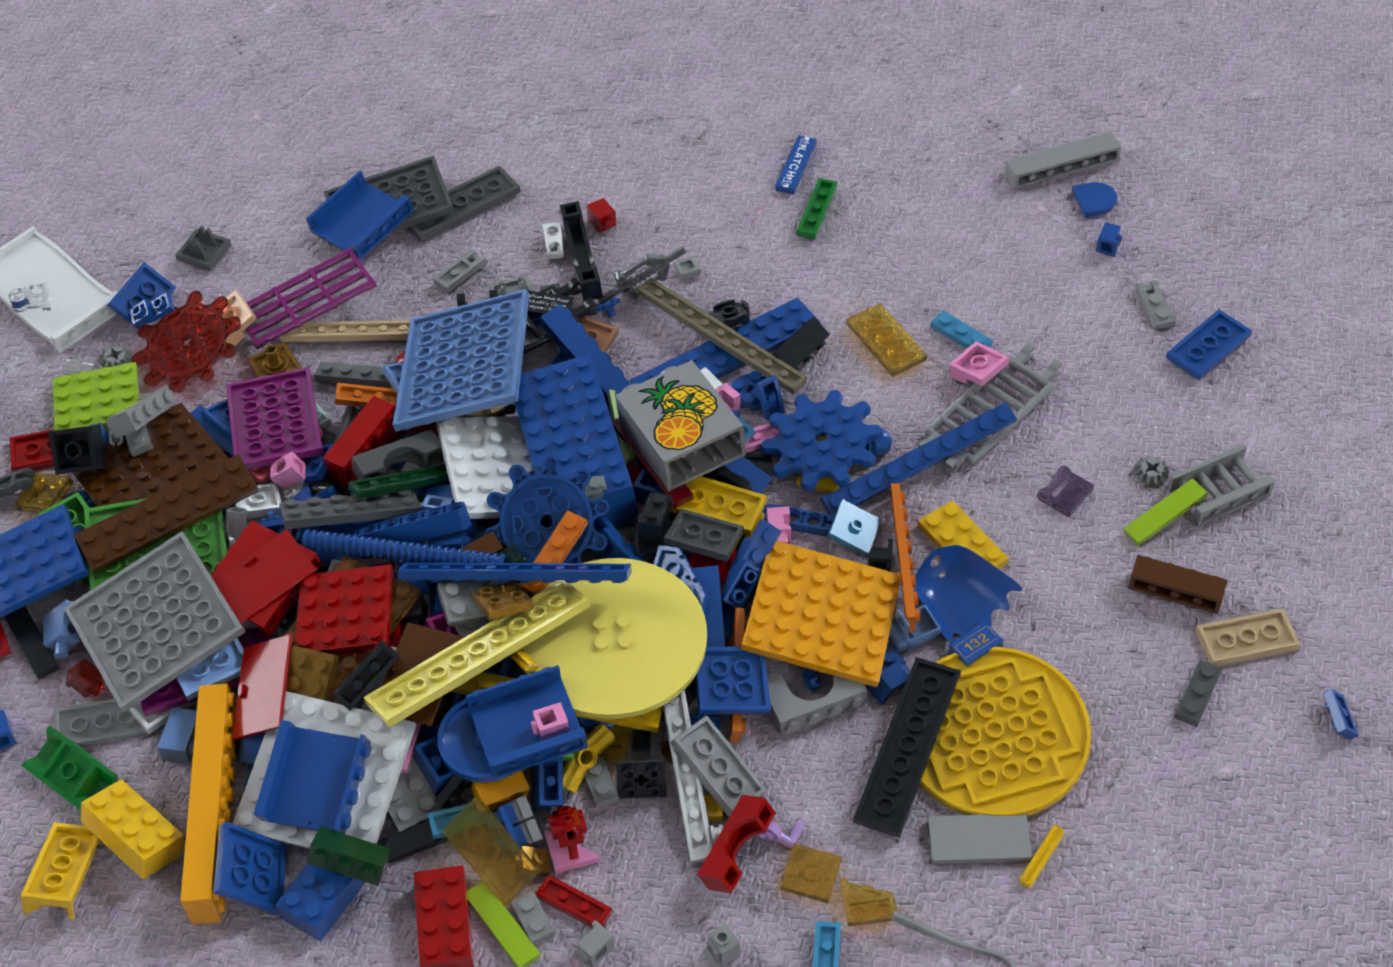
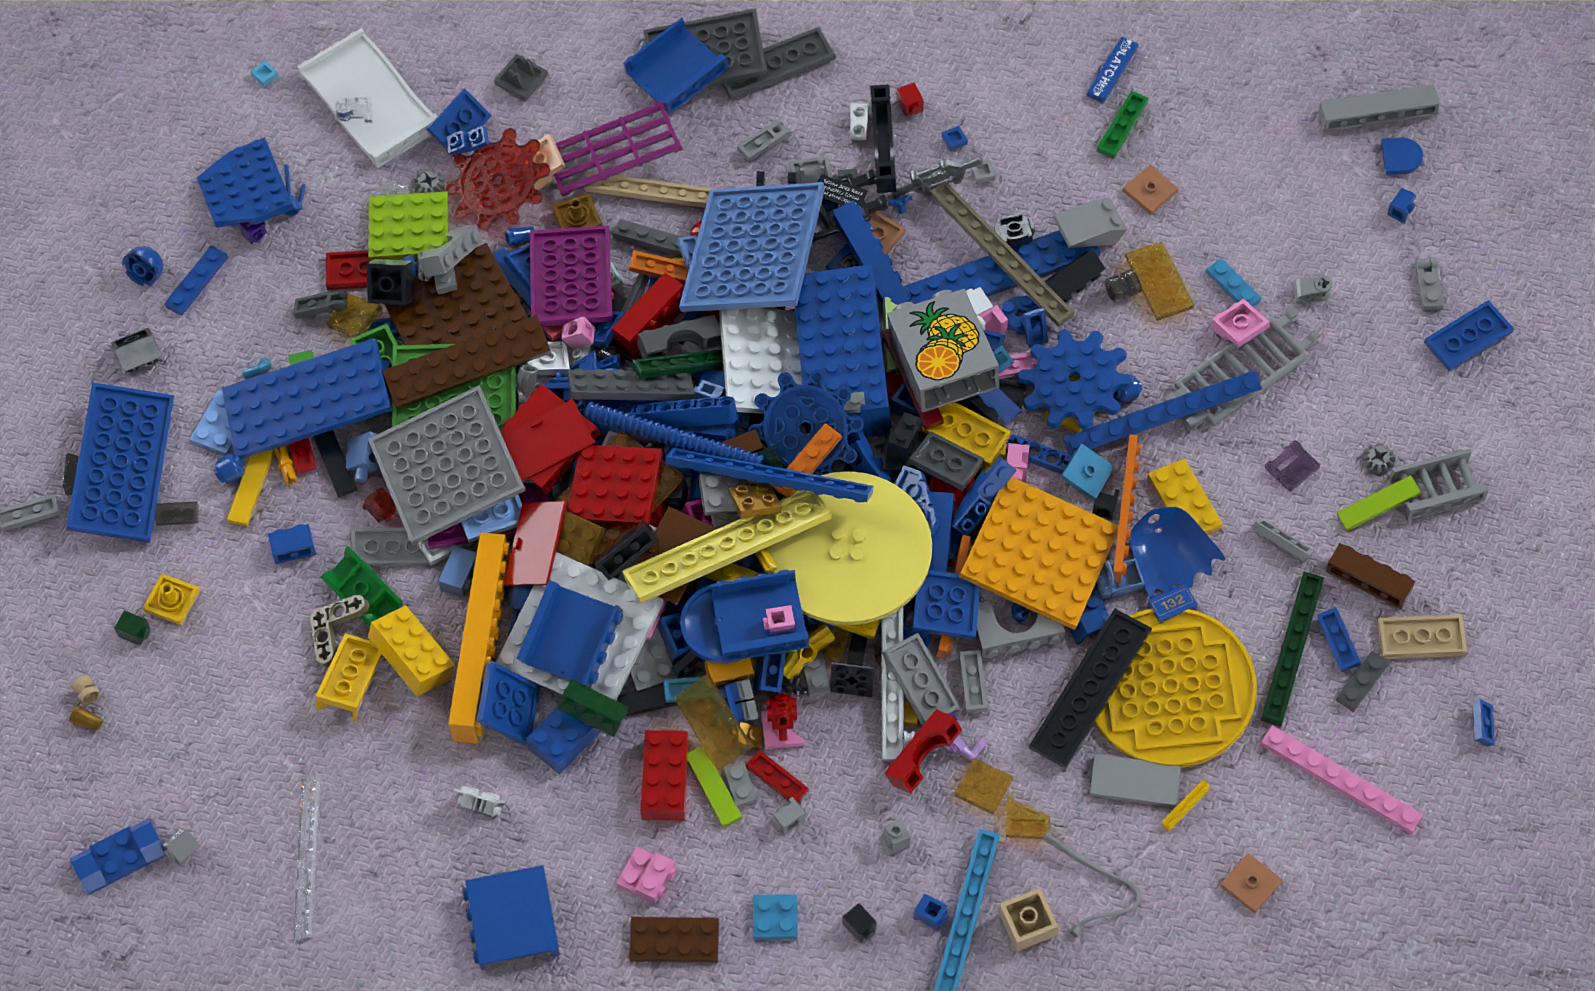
camera: 10 degrees right, 10 degrees up
none -> dark tan beam [310,595,369,667]
none -> blue cone [505,226,535,247]
none -> black plant [782,675,808,697]
none -> blue plate [941,126,968,151]
none -> light grey plate [959,650,988,713]
none -> light grey slope [1053,198,1127,248]
none -> clear smoke wheel [1105,269,1142,303]
none -> nougat plate [1122,165,1179,215]
none -> nougat plate [1220,853,1283,914]
none -> light grey plate [1252,518,1314,561]
none -> dark green tile [1261,572,1324,727]
none -> bright pink plate [1261,725,1423,835]
none -> light grey piece [1292,276,1333,304]
none -> blue plate [1317,607,1361,672]

